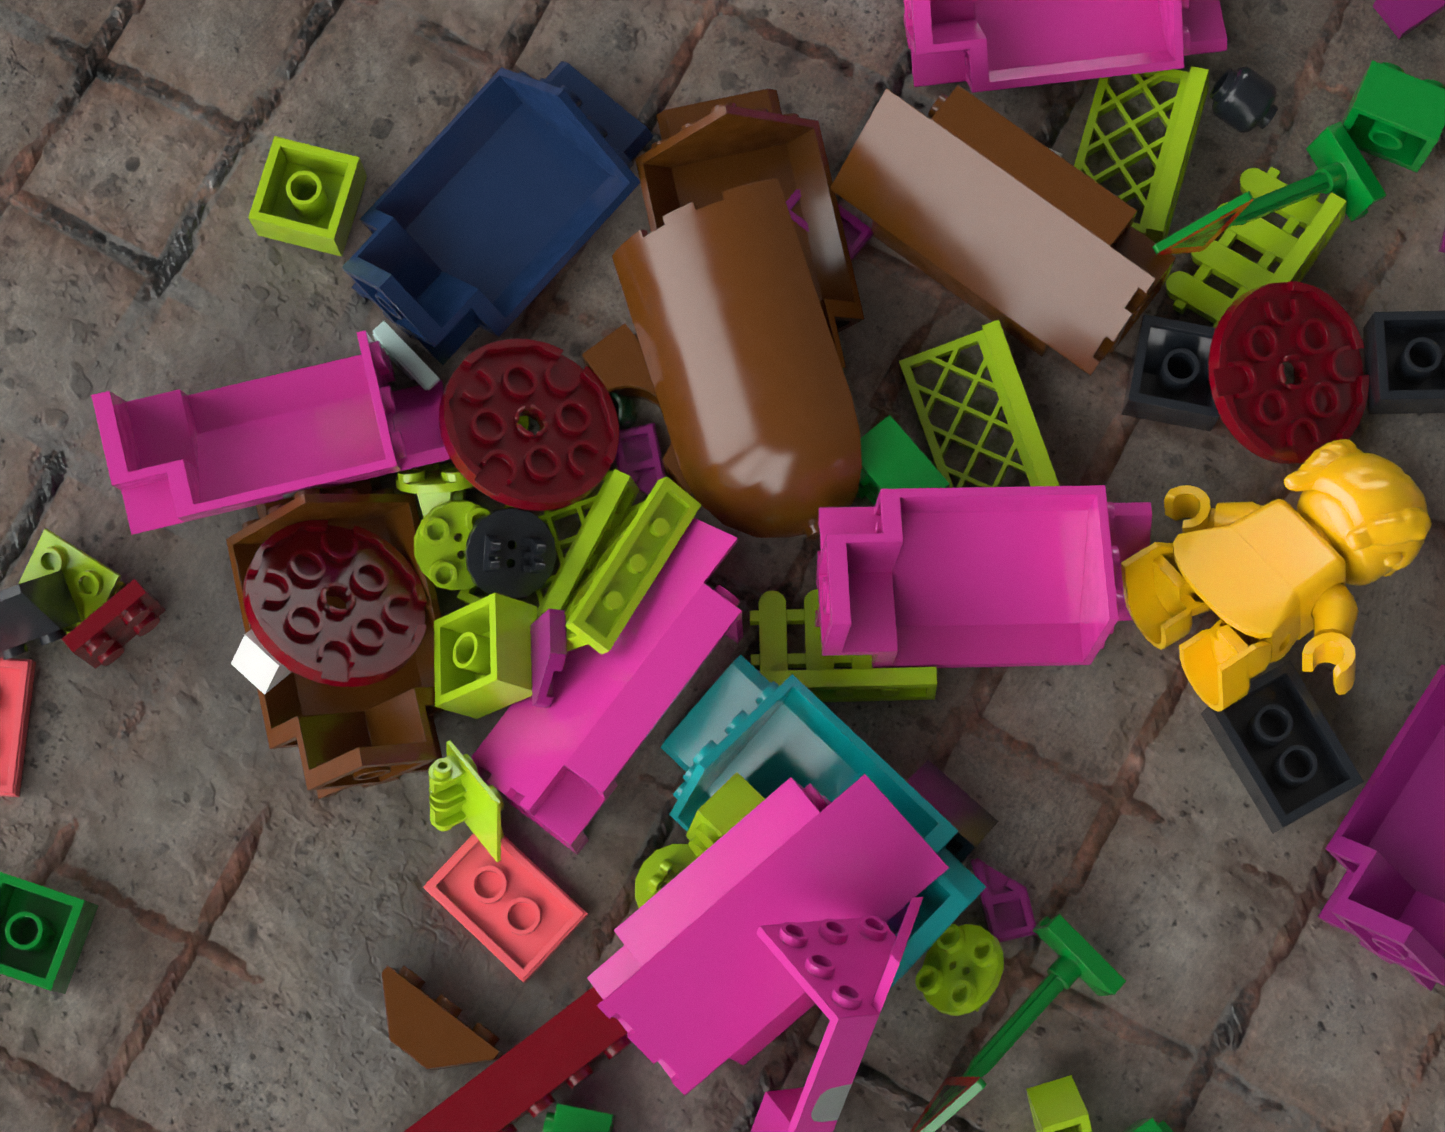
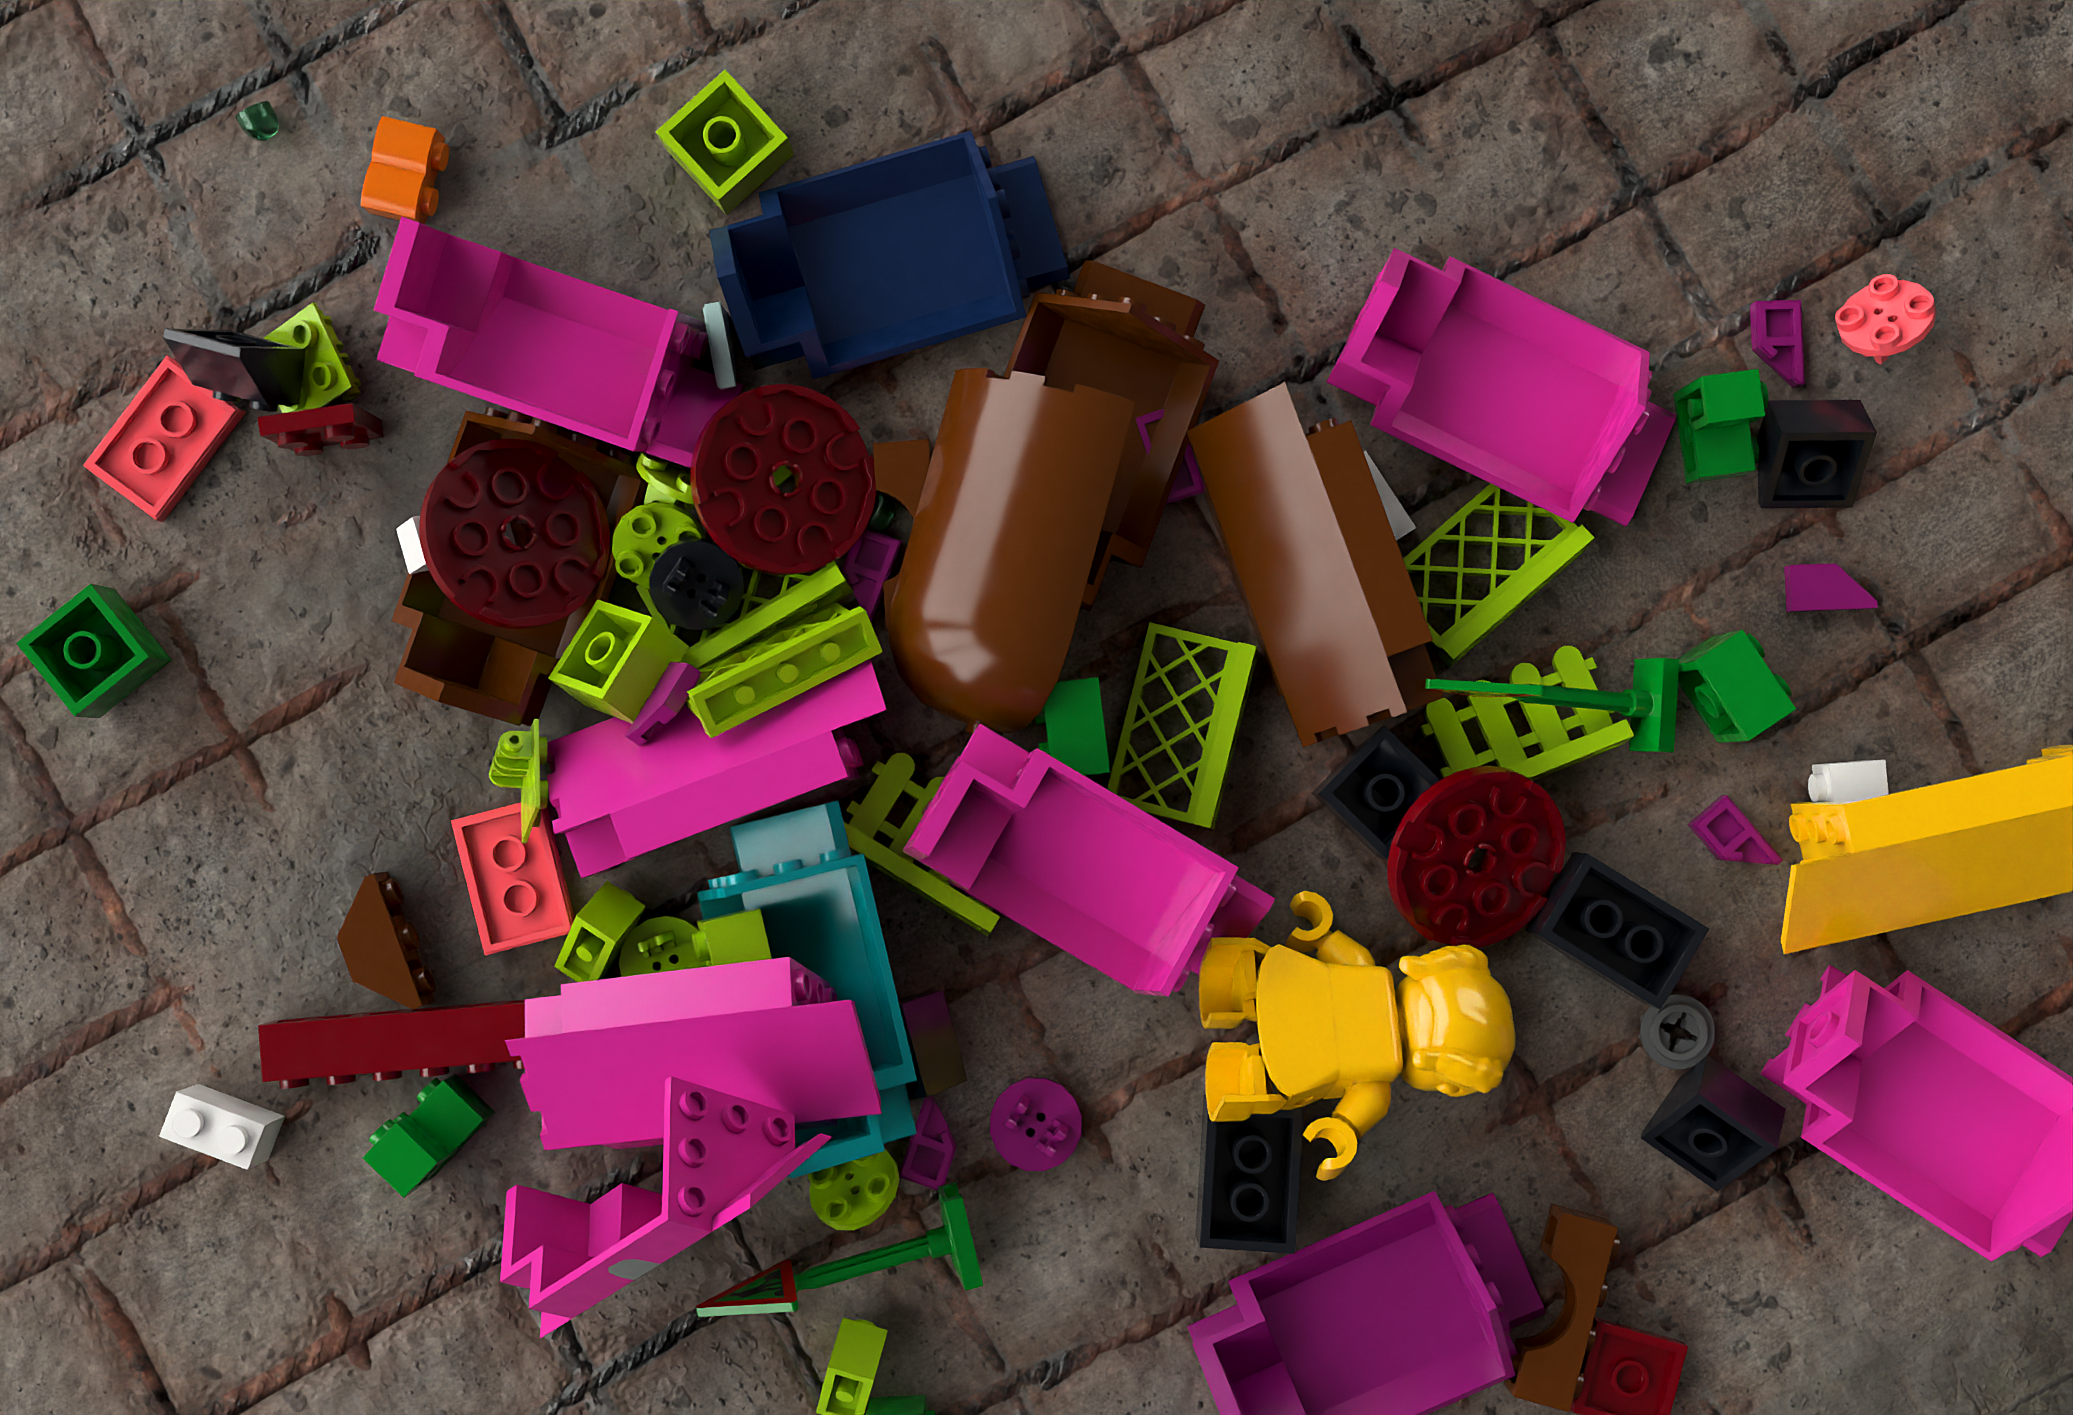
camera: 25 degrees right, 10 degrees up
black head [1209,66,1278,133] -> none
none -> orange brick [361,116,449,224]
none -> lime slope [554,880,646,982]
none -> magenta plate [990,1076,1082,1171]

